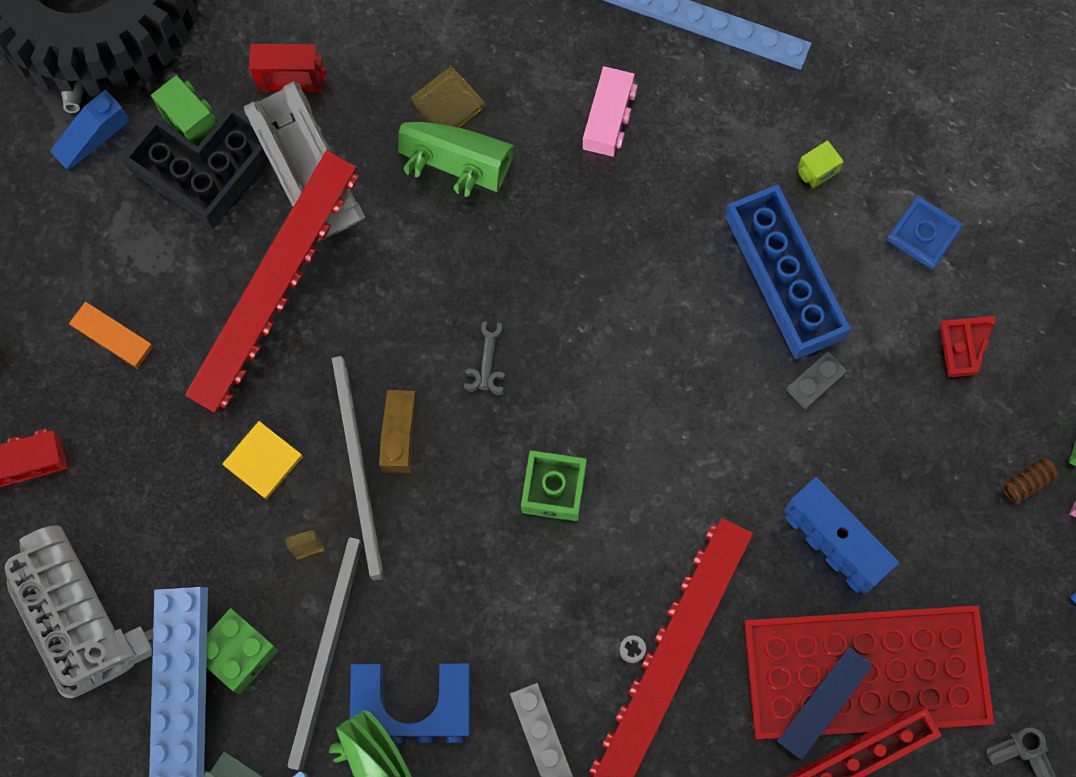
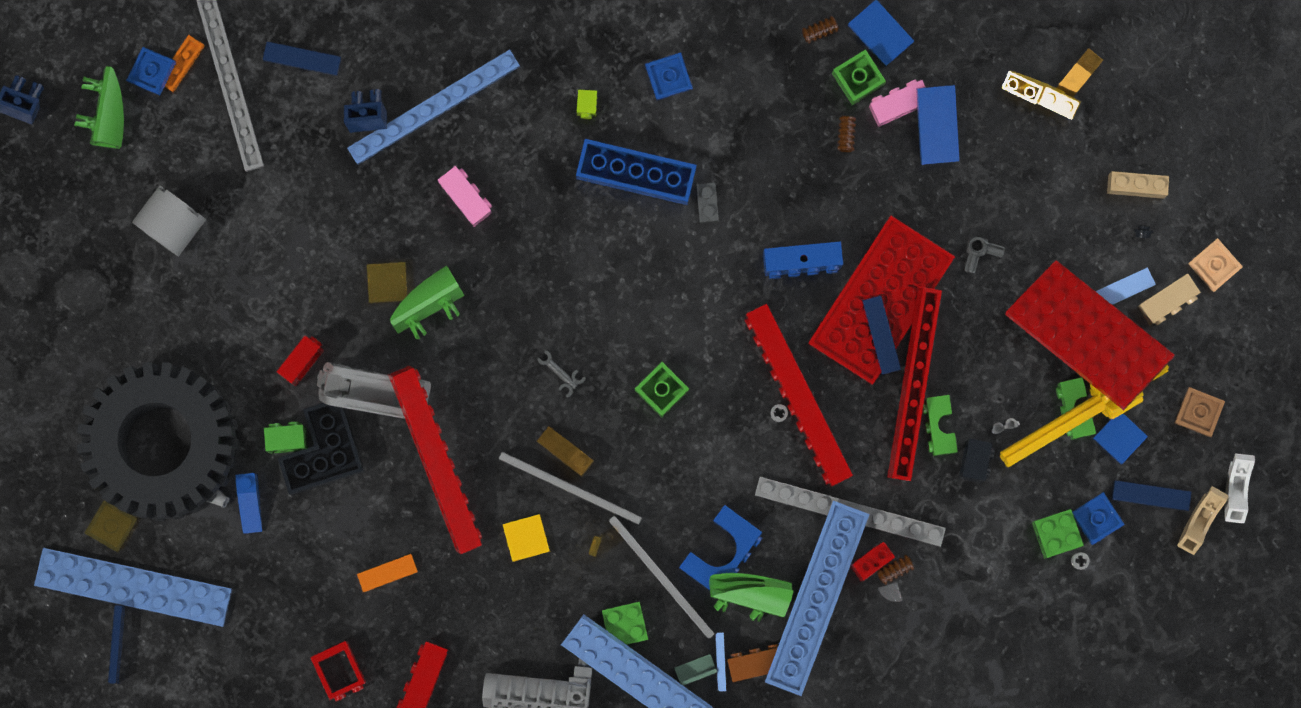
camera: 60 degrees left, 10 degrees up
red wing [940,316,996,377] -> none

